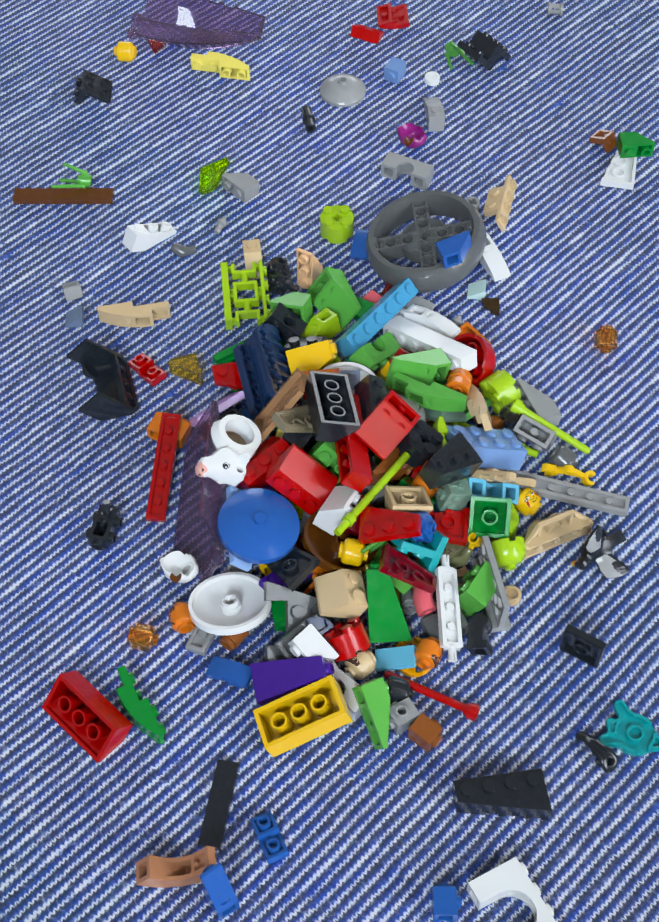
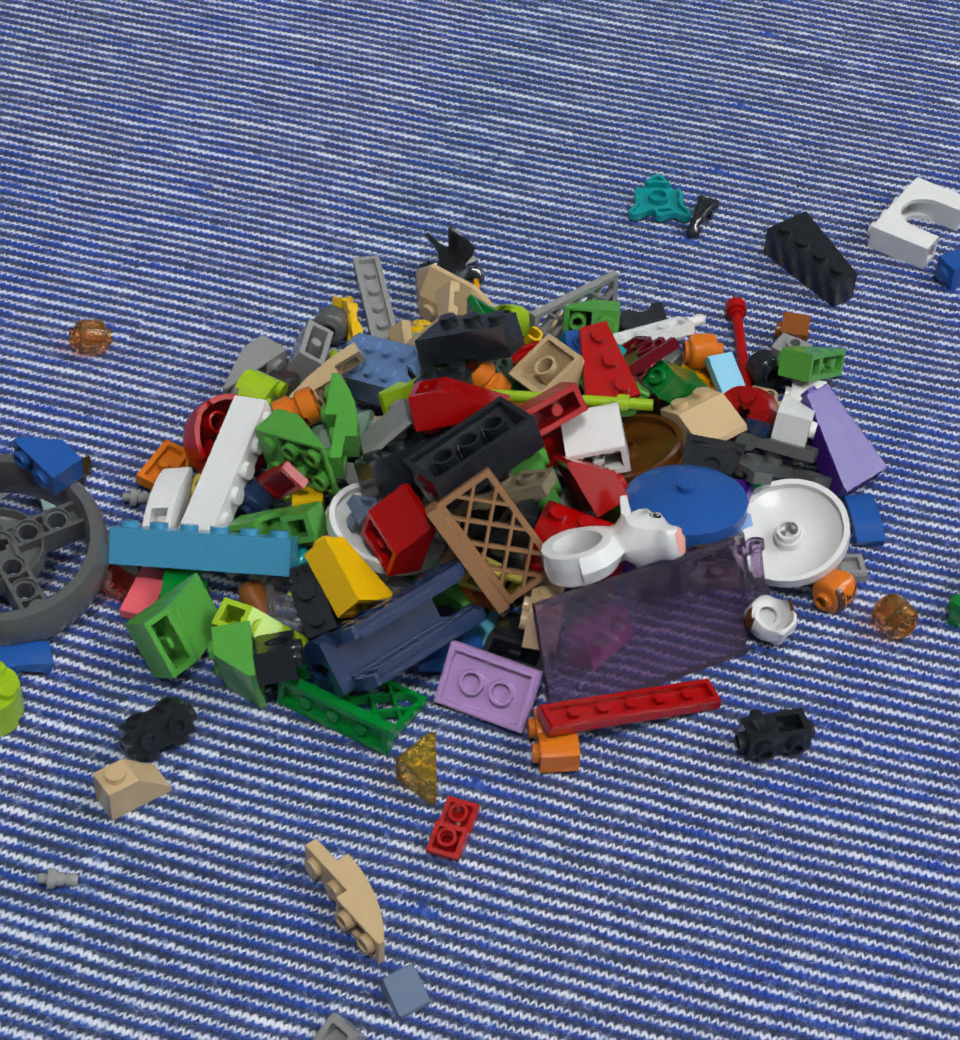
camera: 120 degrees left, 10 degrees down
black windscreen [67,338,139,421] -> none
white slope [122,222,177,252] -> none
dark grey arm [171,243,197,257] -> none
red wing [212,362,243,390] -> none
lime fence [220,260,271,330] -> none
yellow brick [253,674,353,757] -> none
light nougat slope [296,247,323,289] -> none
yellow head [338,538,369,566] -> none
lime piece [509,398,591,454] -> none
black tile [559,624,607,668] -> none

